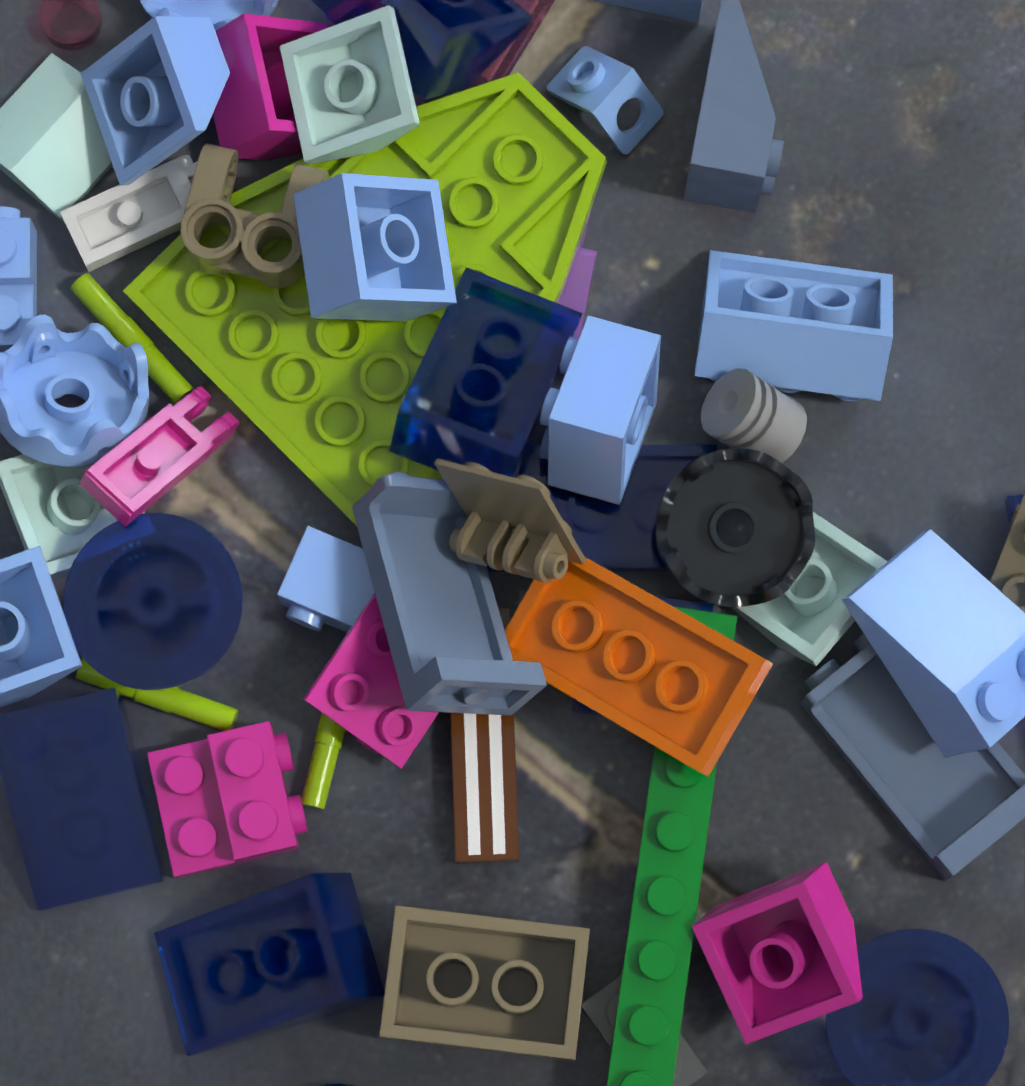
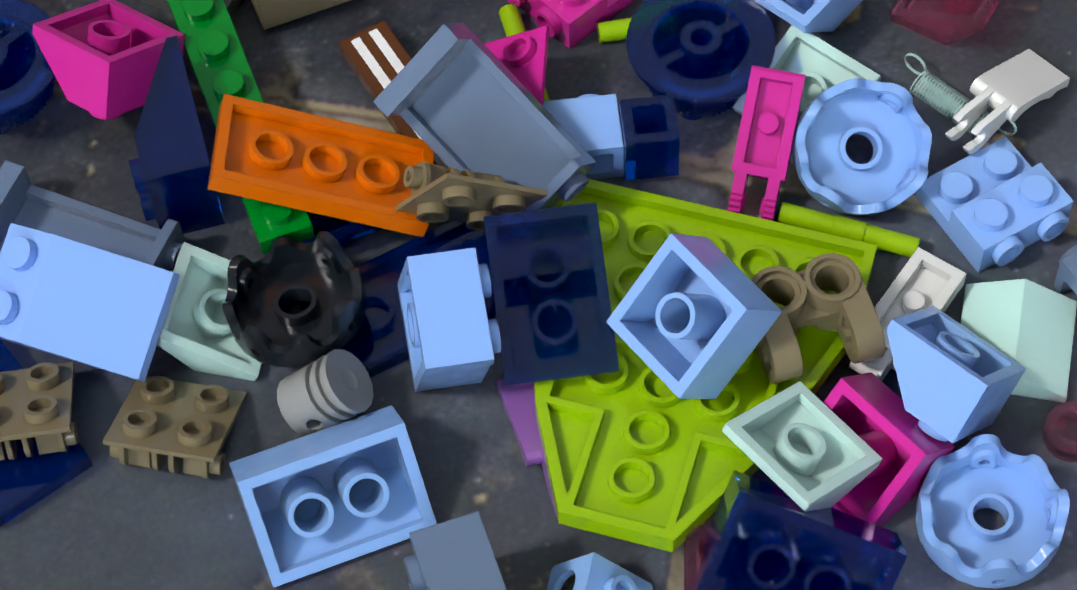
camera: 155 degrees right, 20 degrees down
none -> dark tan hinge [103,376,247,479]
none -> clear blue slope [129,35,225,234]
none -> clear blue brick [620,95,680,180]

